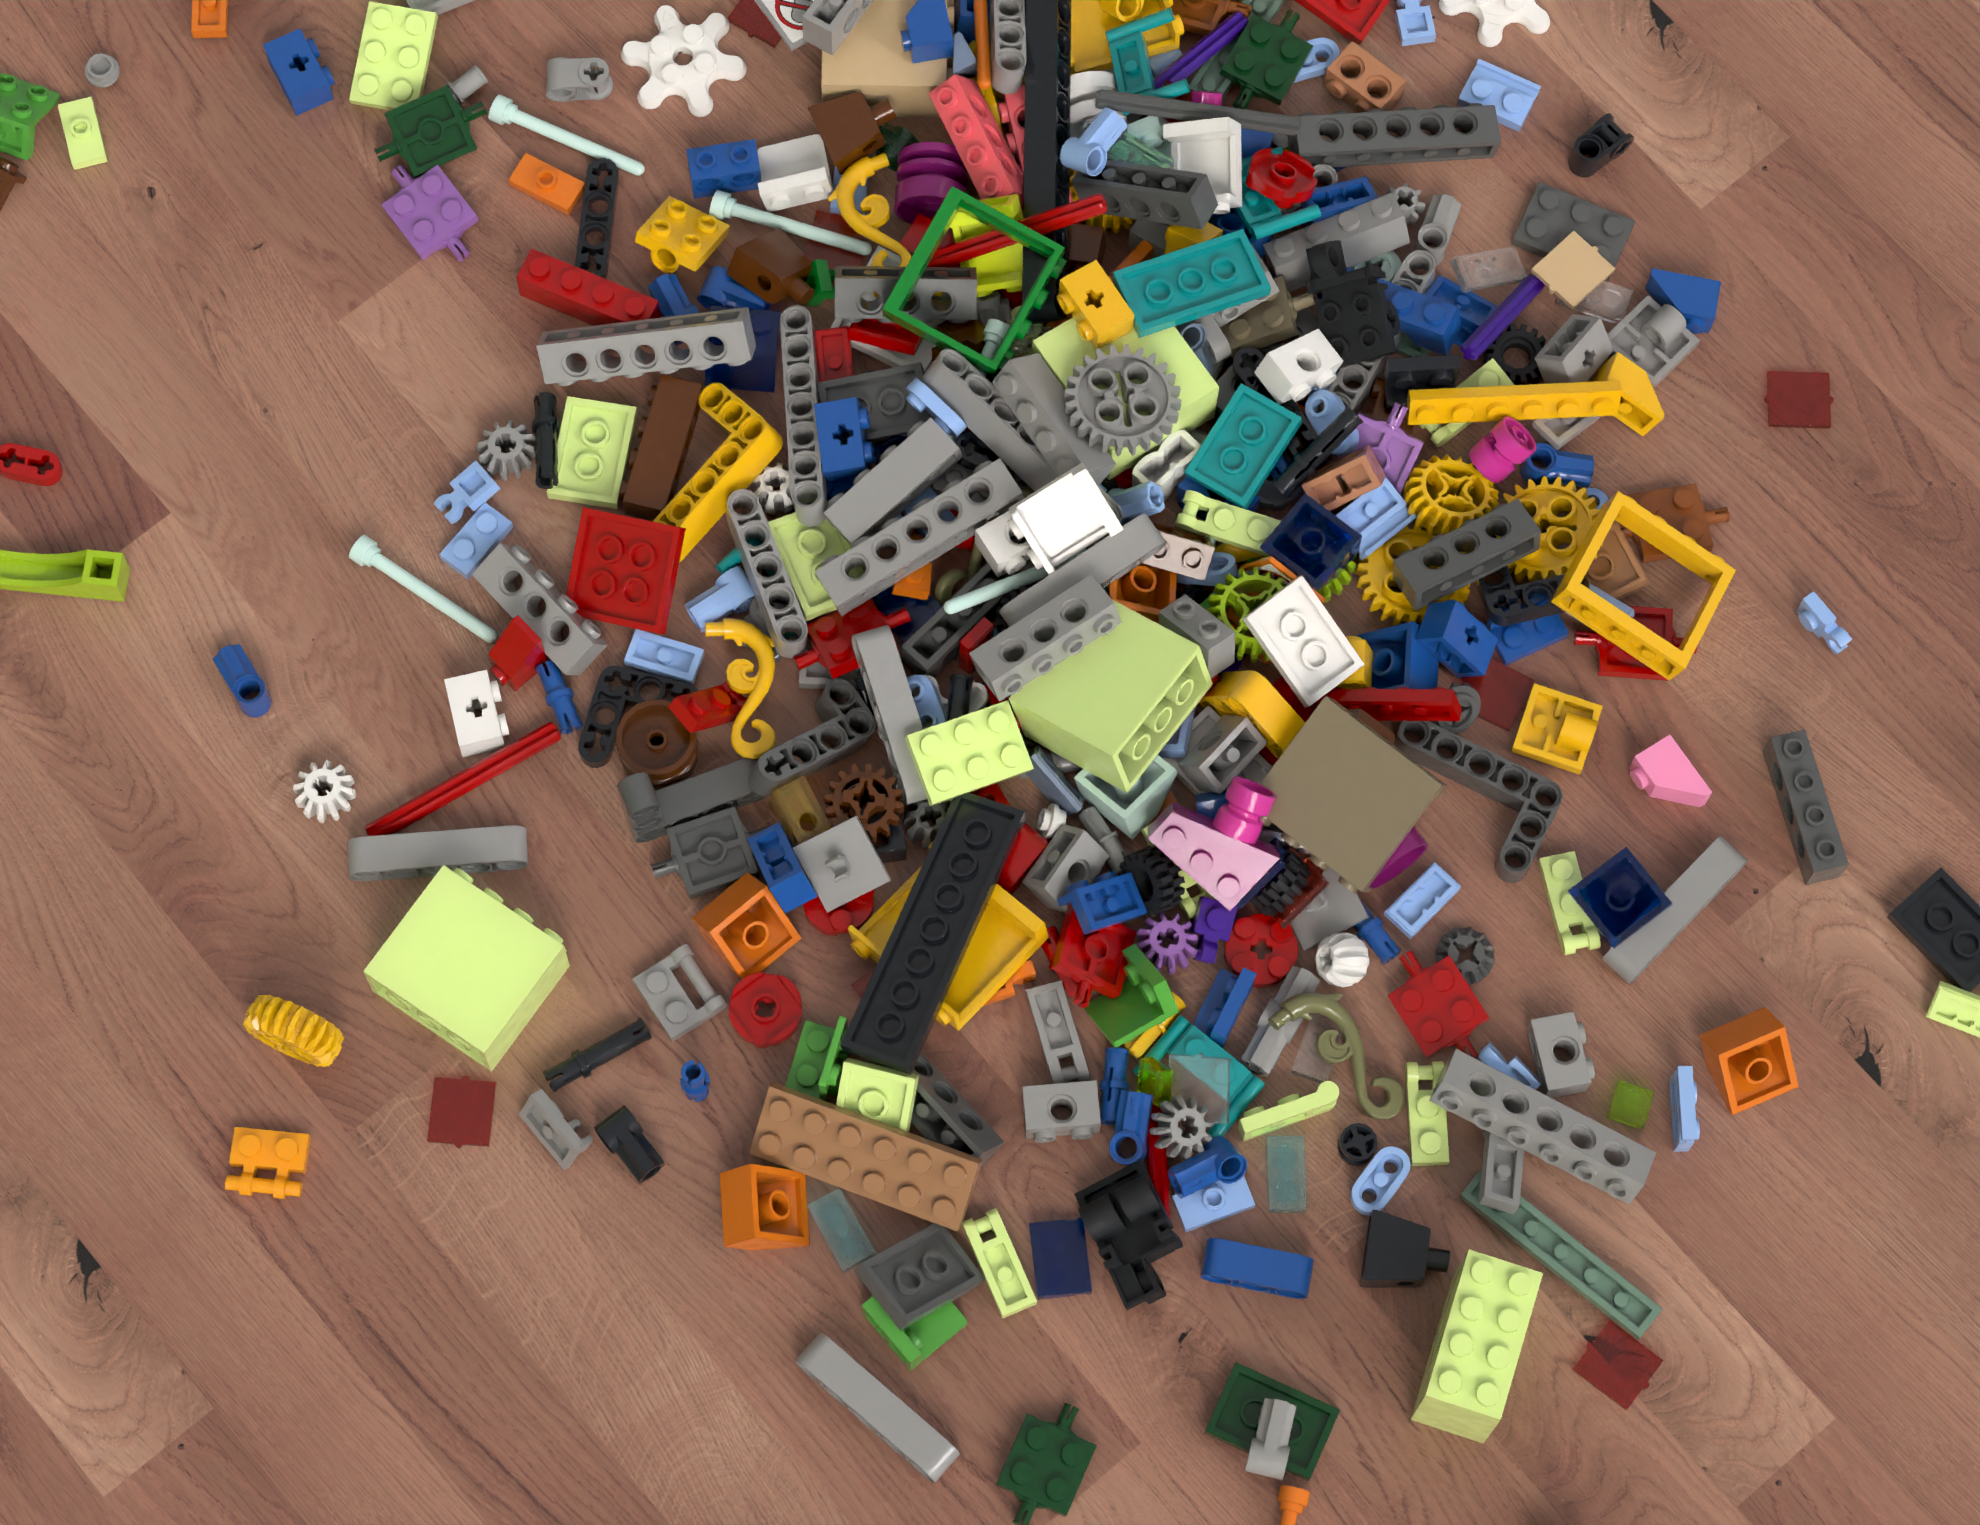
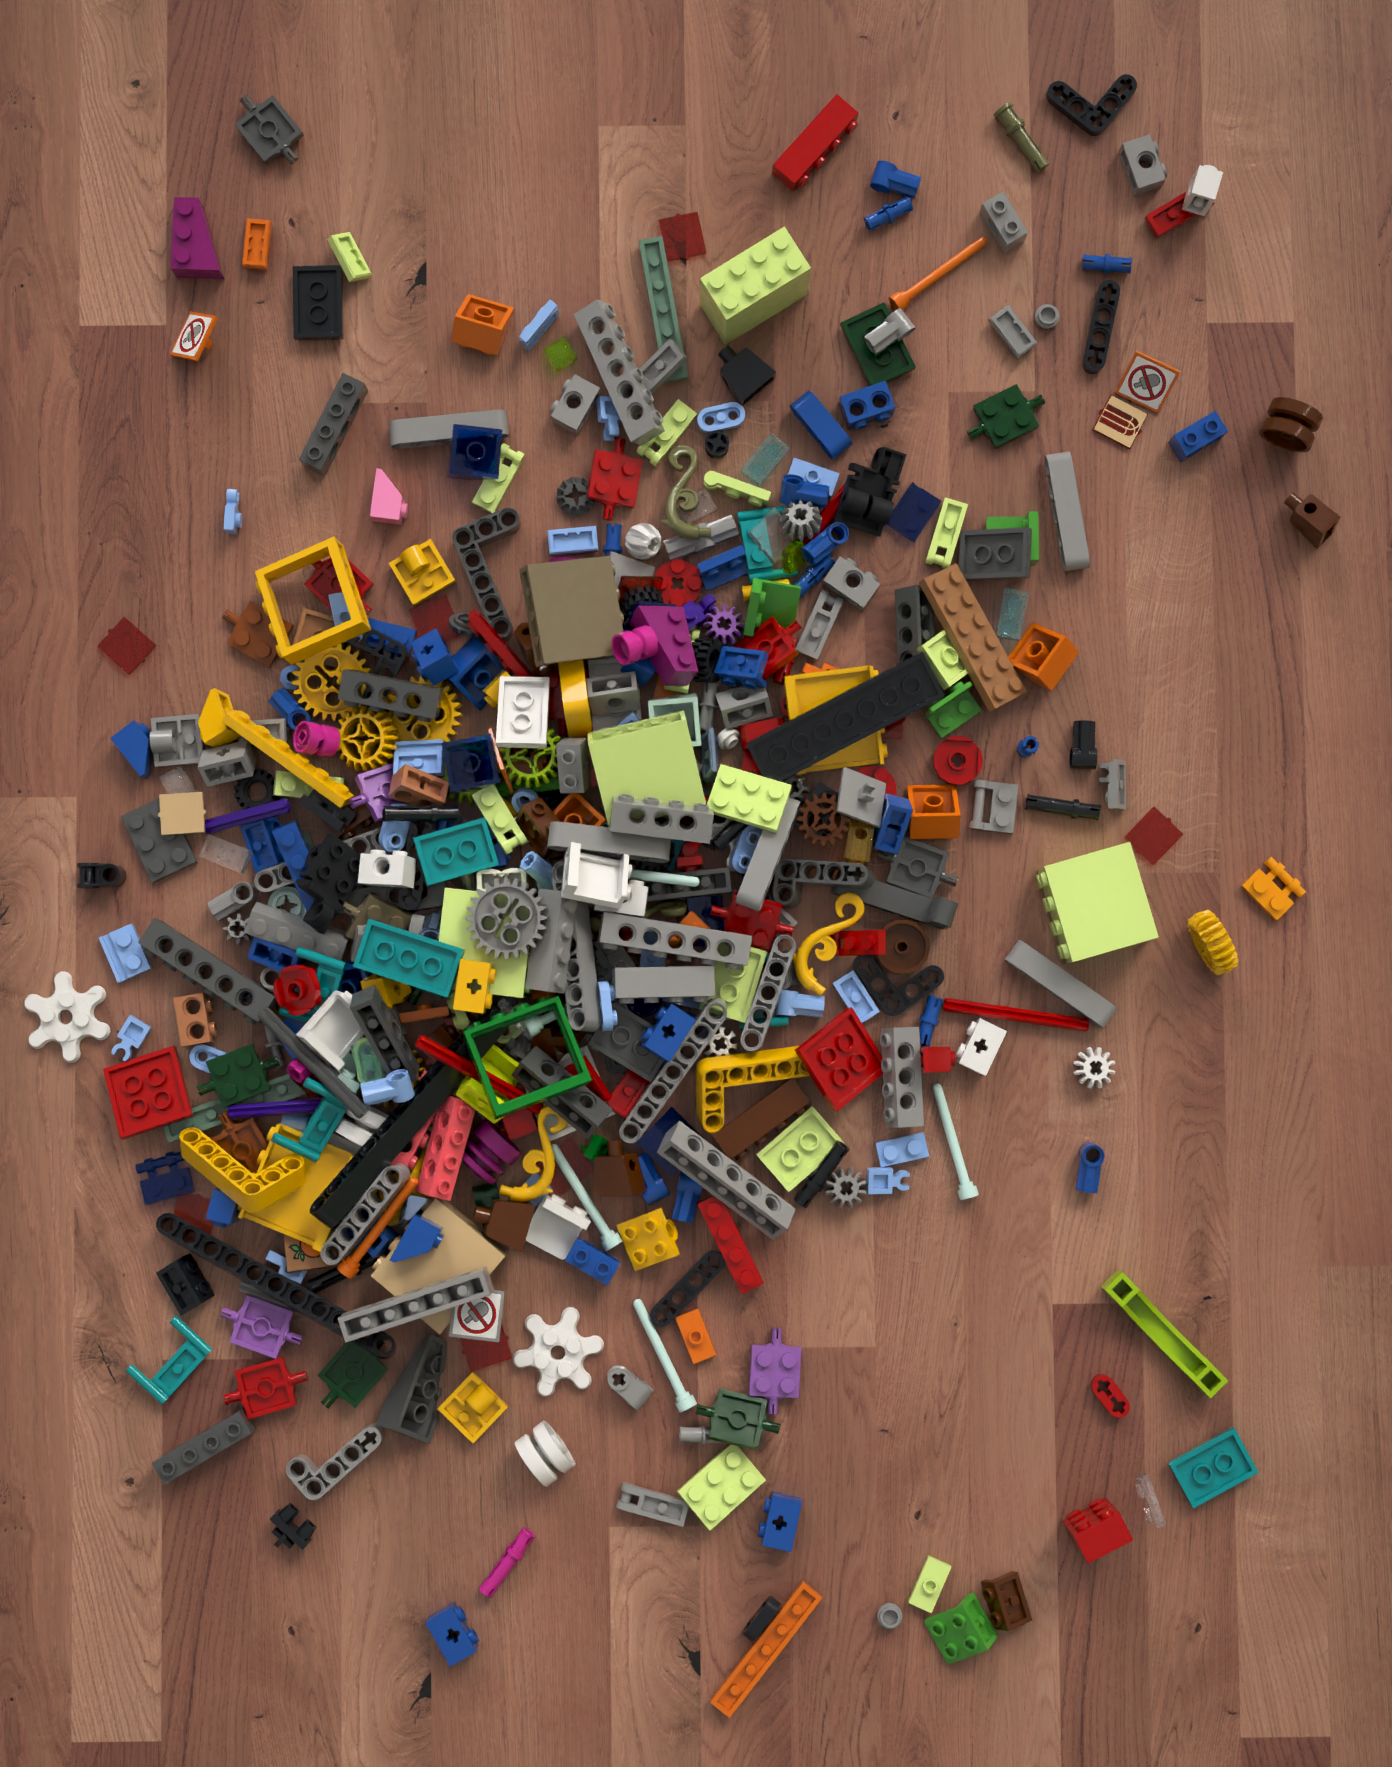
camera: 140 degrees left, 15 degrees up
none -> blue brick [838,381,895,430]

